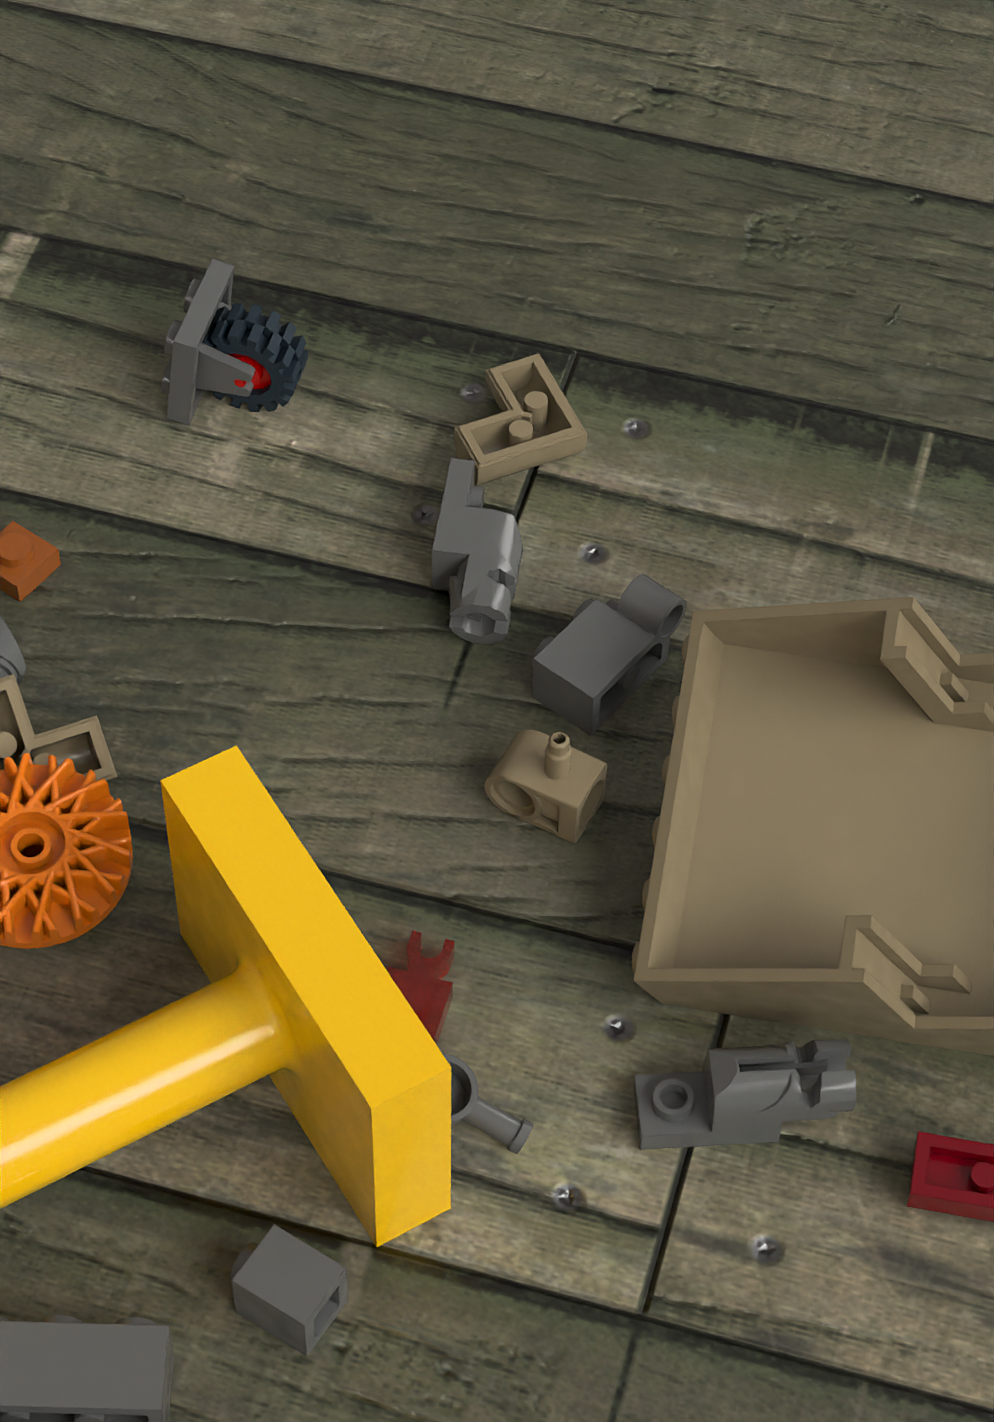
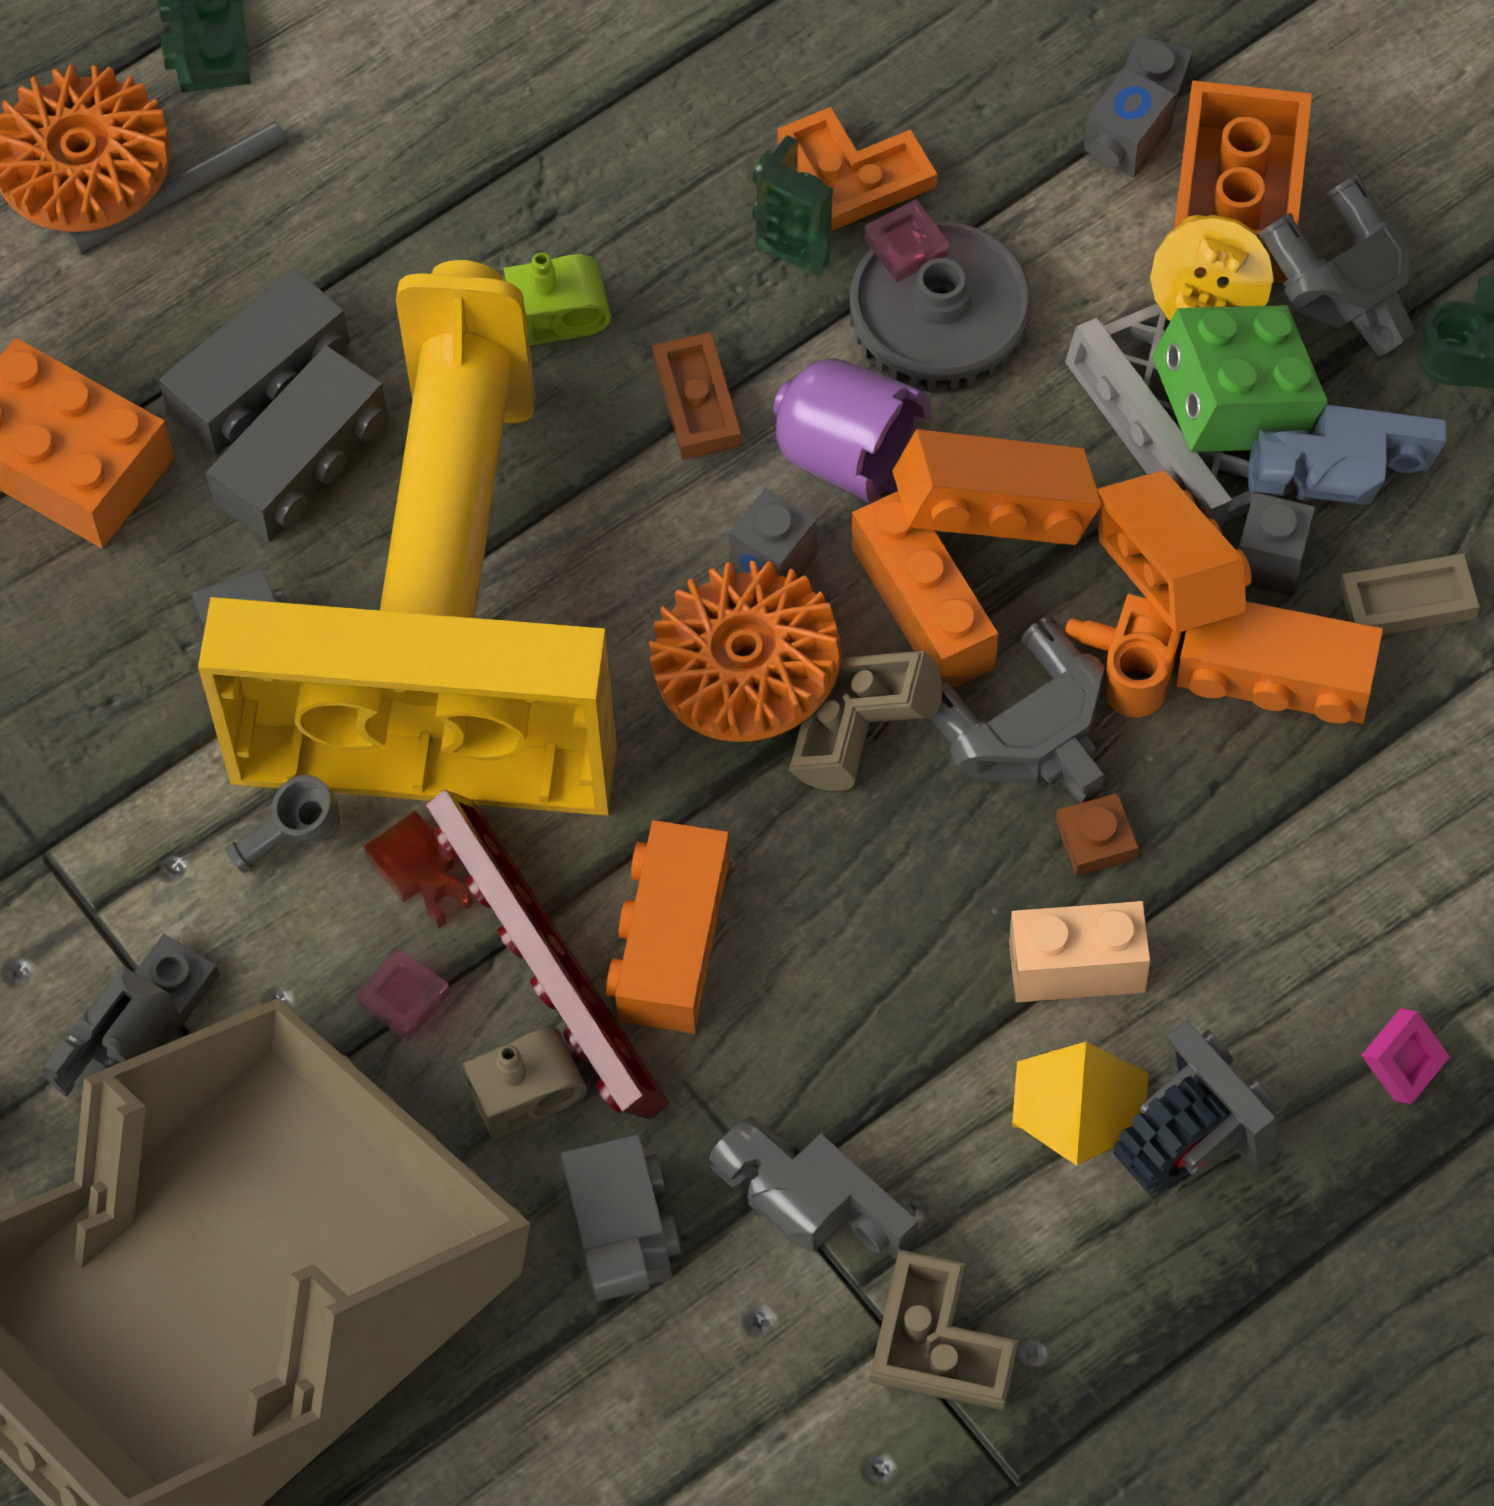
camera: 130 degrees right, 10 degrees up
none -> clear pink plate [356,947,450,1041]
none -> plate [426,789,670,1119]
none -> orange brick [606,820,730,1034]
none -> light nougat brick [1009,901,1150,1002]
none -> yellow slope [1012,1042,1149,1166]
none -> dark pink plate [1361,1008,1450,1104]

